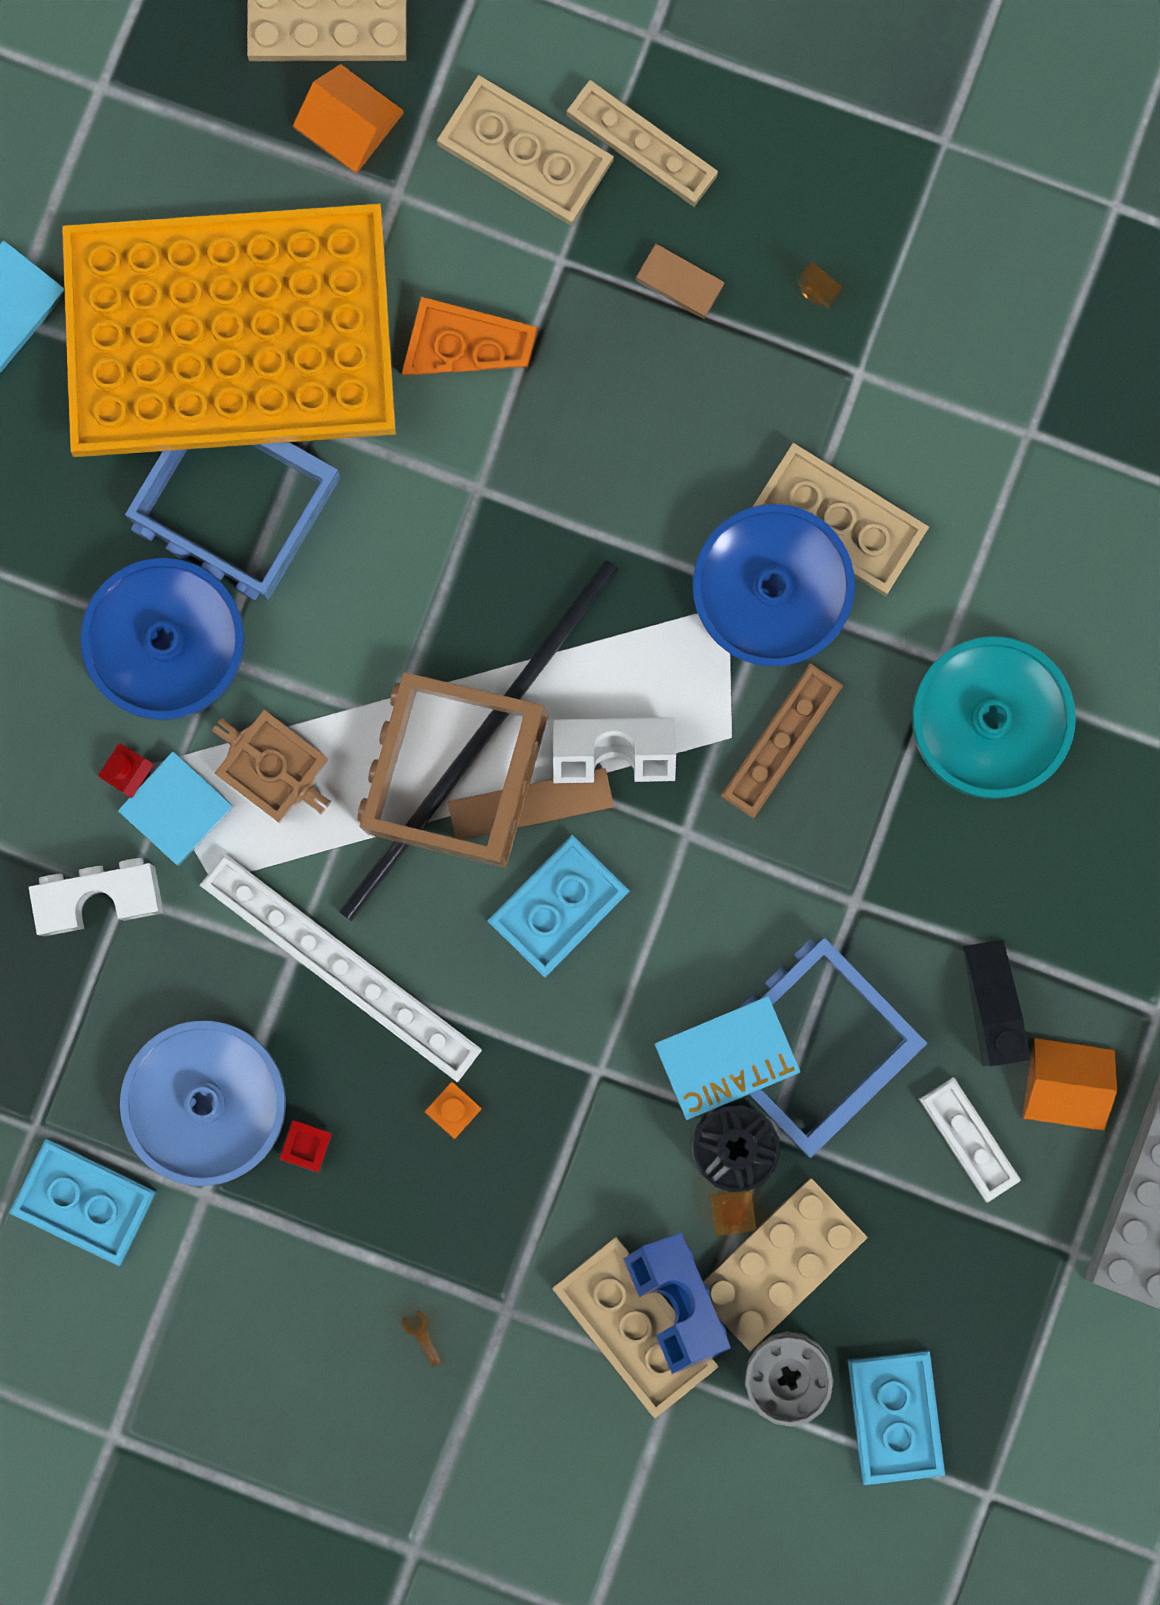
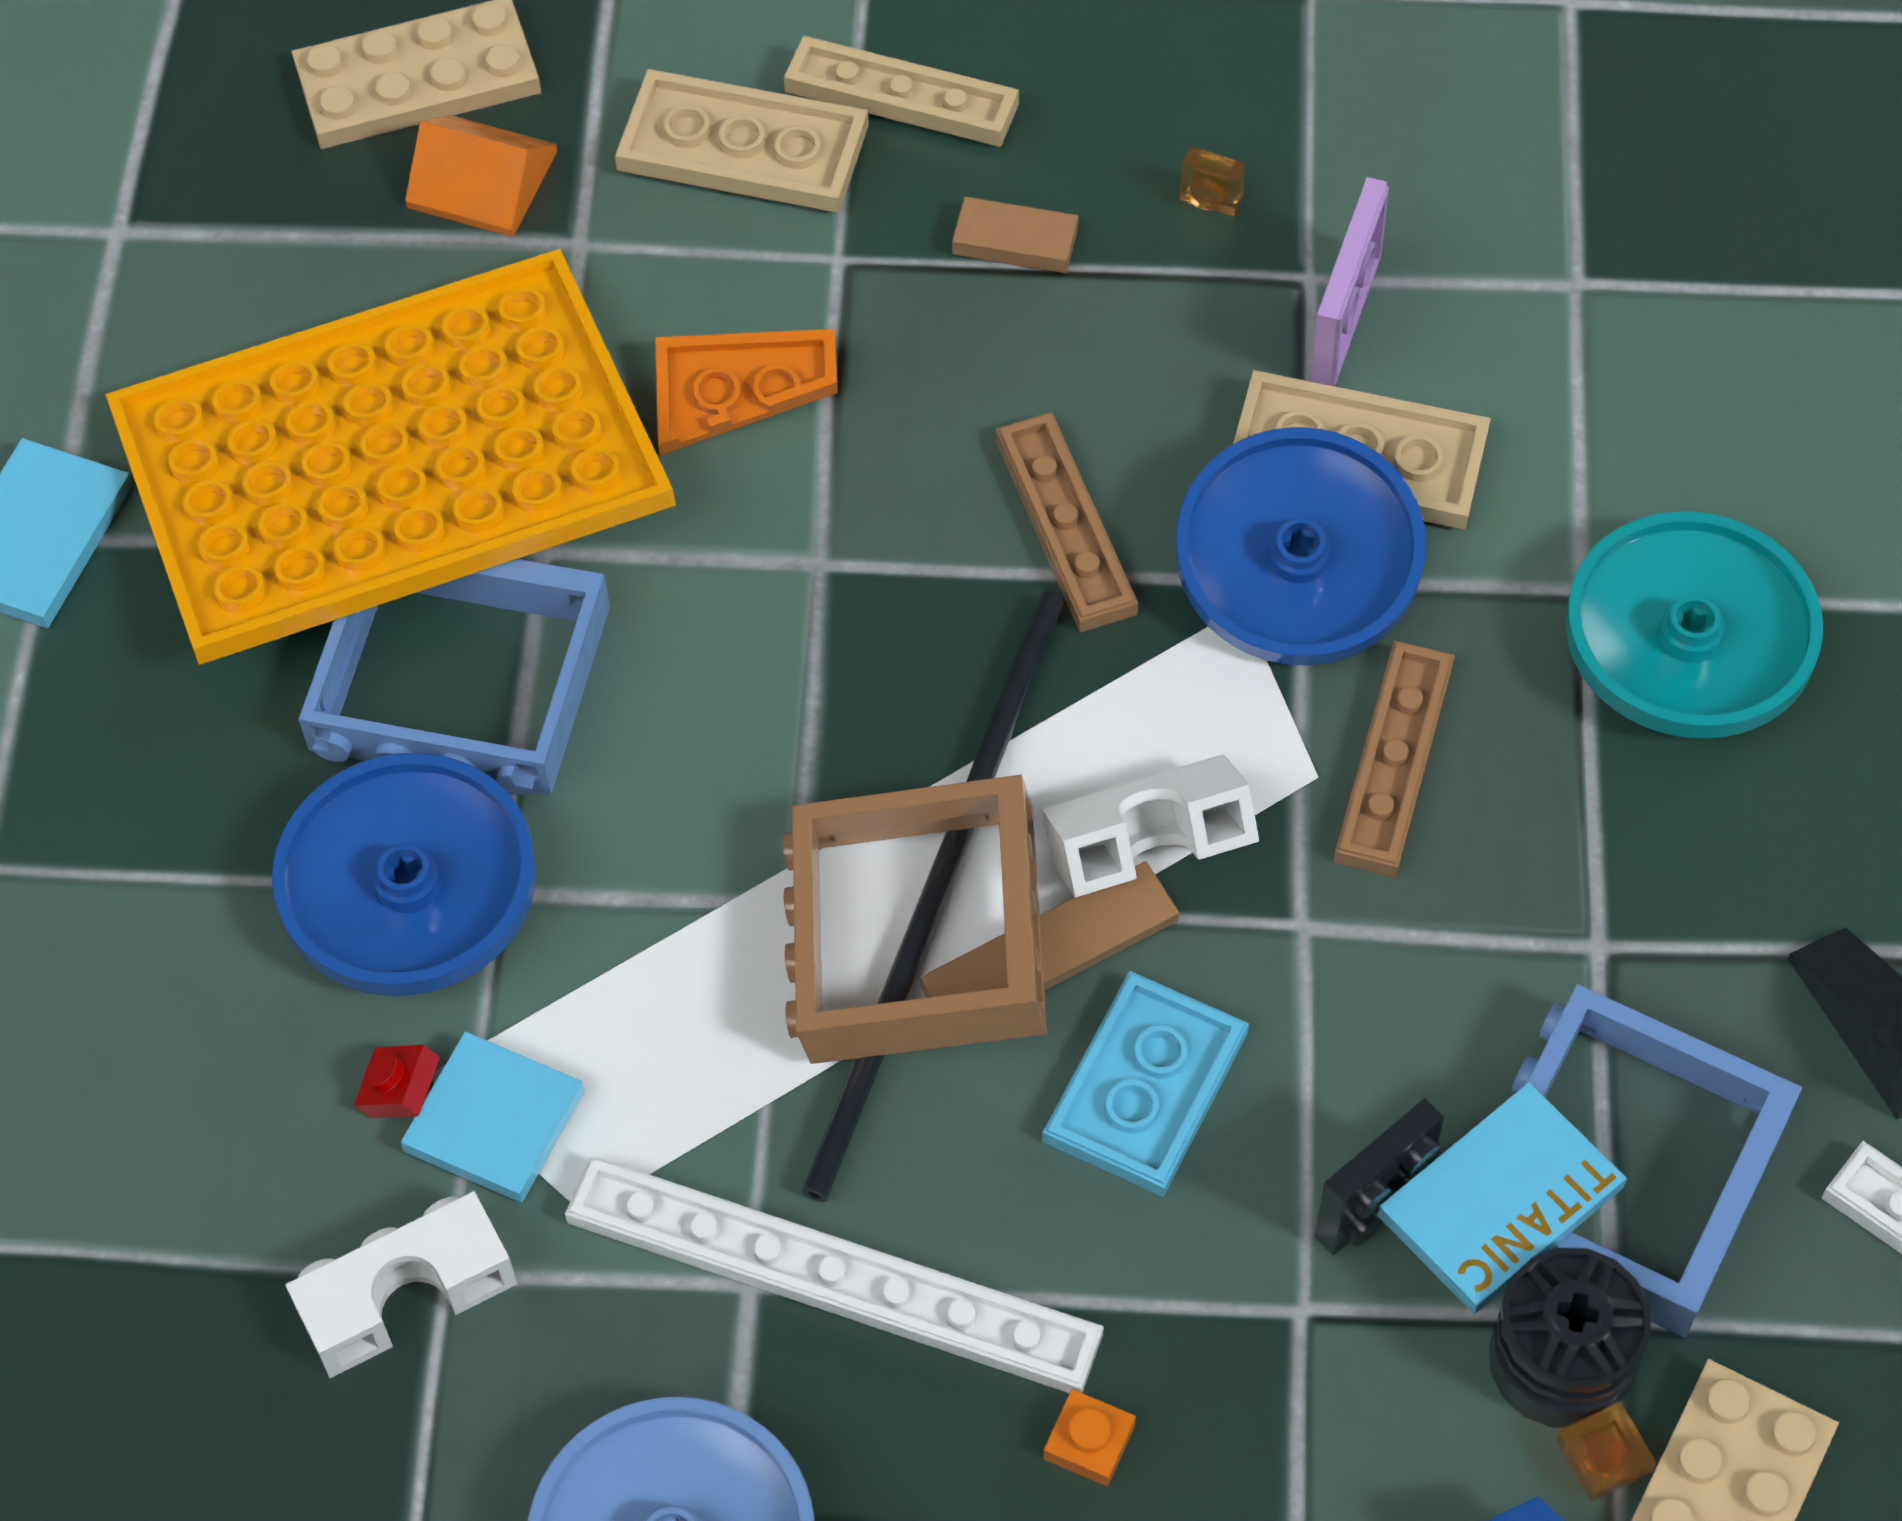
camera: 10 degrees left, 25 degrees down
medium nougat plate [212,710,331,823] -> none
none -> medium nougat tile [995,412,1138,633]
none -> lavender tile [1311,177,1389,386]
none -> black plate [1314,1098,1444,1255]

